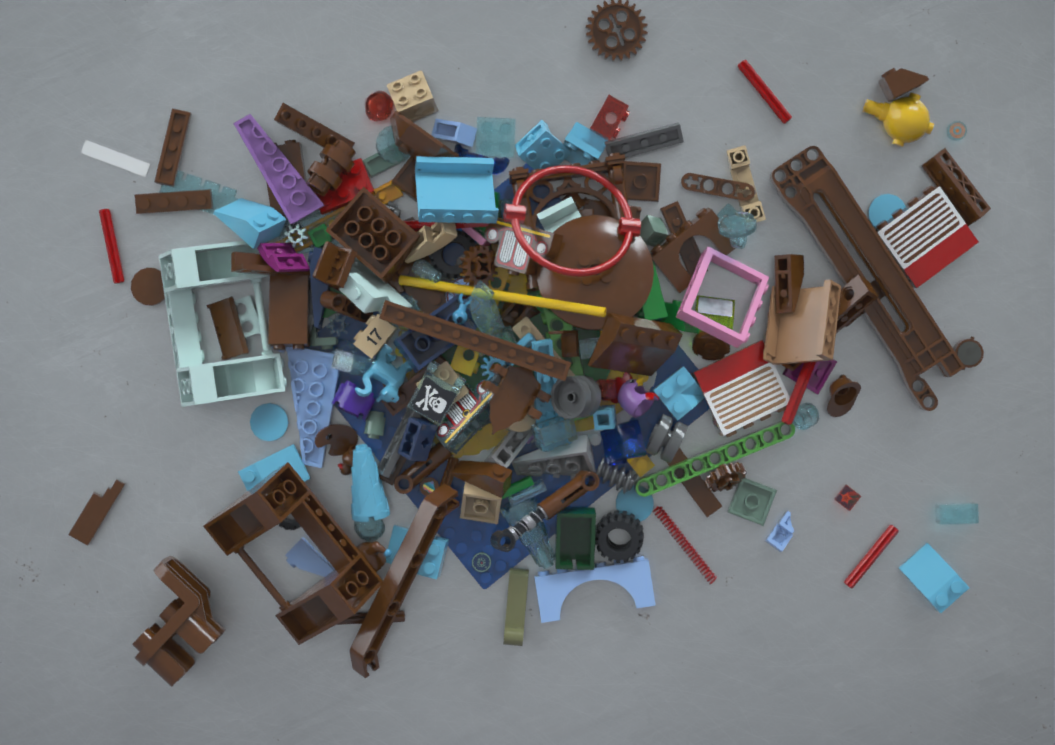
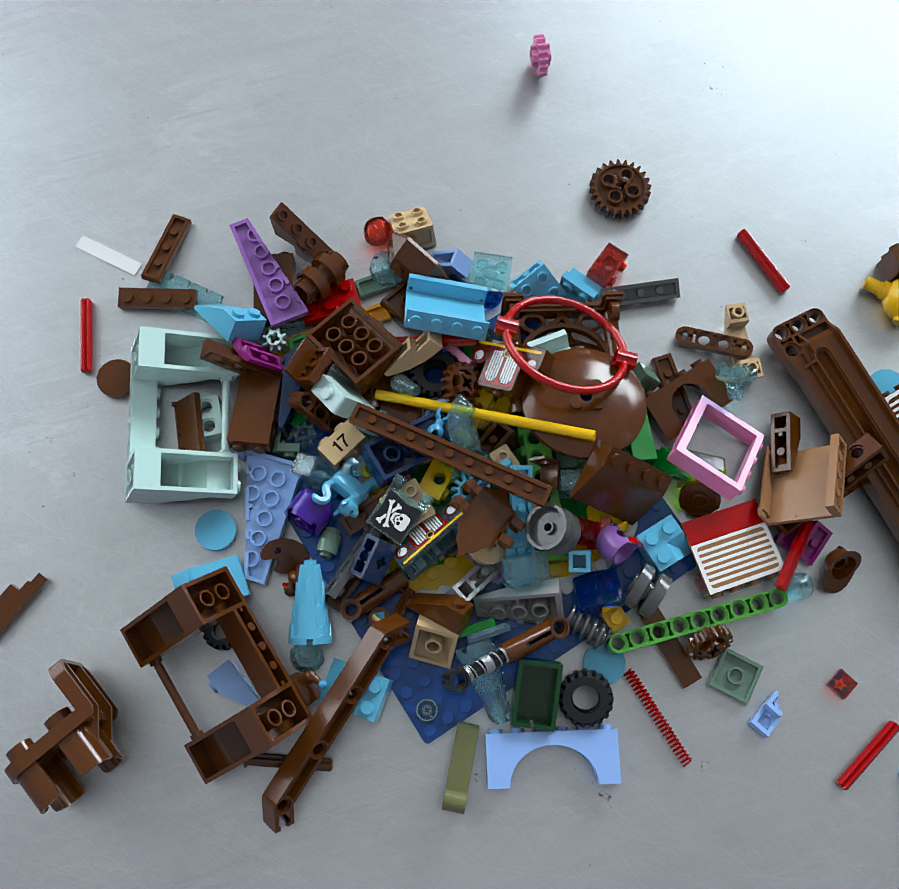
camera: 10 degrees right, 15 degrees down
reddish brown tile [623,161,661,202] -> none

